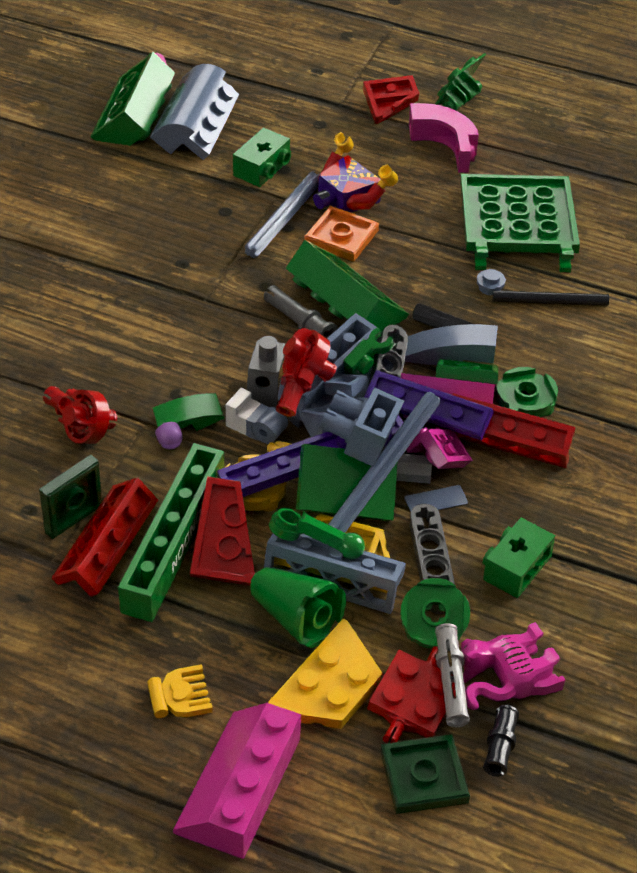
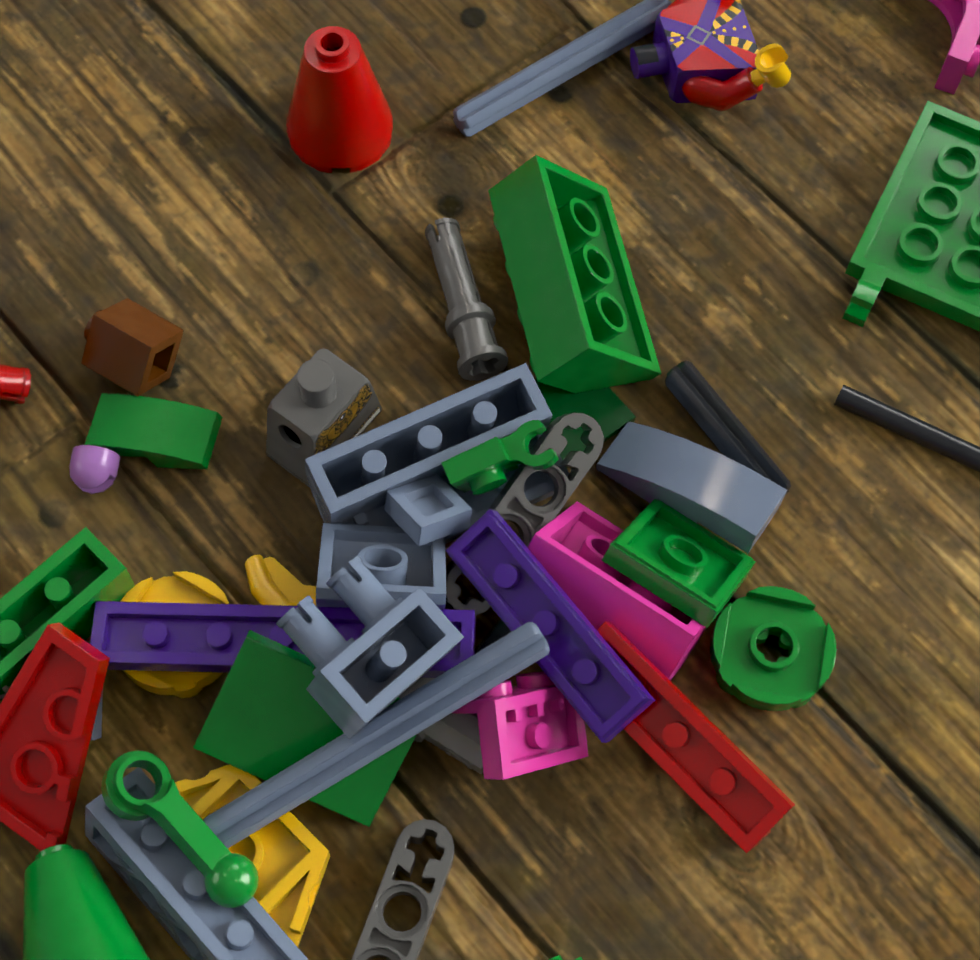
camera: 25 degrees right, 20 degrees up
leg [226,387,288,444] -> none
red pin [276,328,337,417] -> none
orange tile [304,206,379,262] -> none
sand blue sticker [404,485,468,512] -> none
sand blue plate [477,269,506,295] -> none
none -> reddish brown brick [81,298,184,396]
none -> red cone [286,26,393,173]

